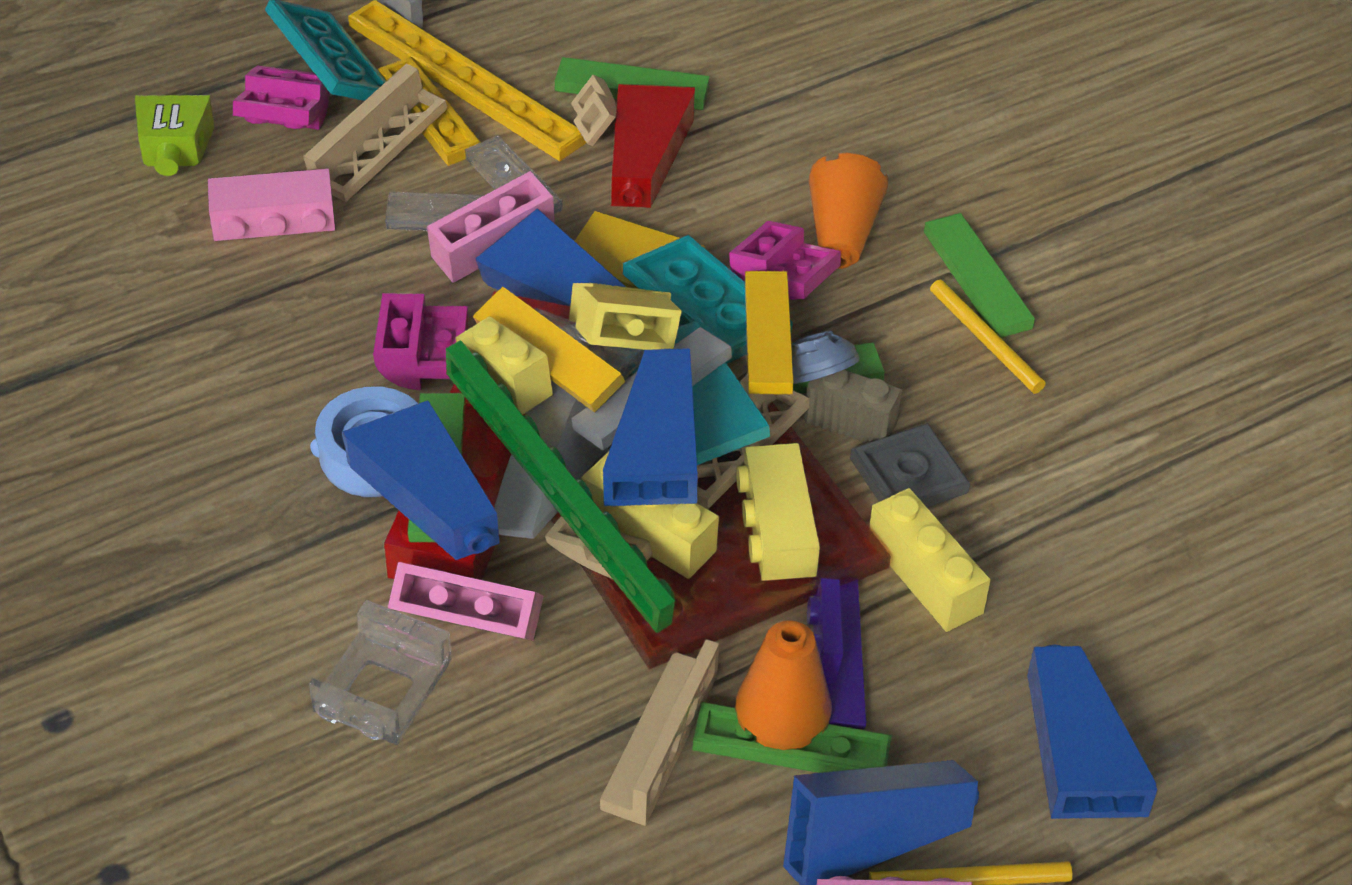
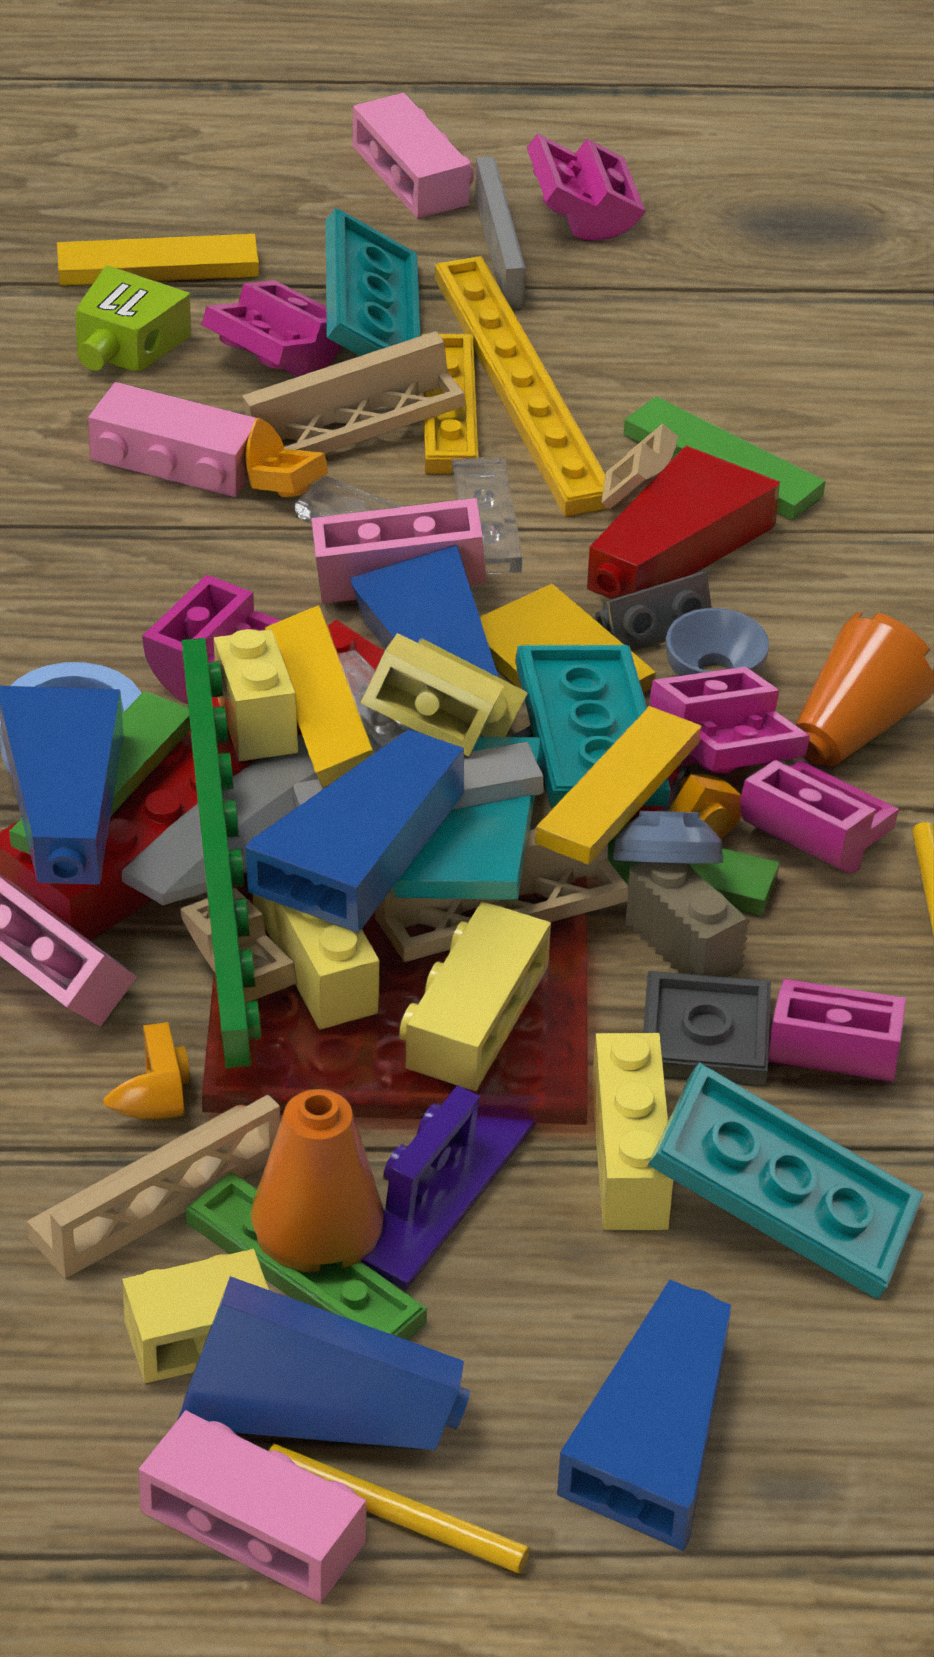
camera: 30 degrees right, 5 degrees down
none -> yellow tile [57,234,259,286]
none -> light orange plate [103,1022,190,1120]
none -> light yellow brick [122,1249,269,1384]
none -> light orange plate [245,418,329,497]
none -> dark grey hinge [595,571,712,650]
none -> teal tile [648,1062,924,1299]
none -> sand blue piece [666,608,769,676]
none -> light orange plate [668,774,741,839]
none -> dark pink brick [740,760,899,874]
none -> dark pink brick [768,979,906,1082]

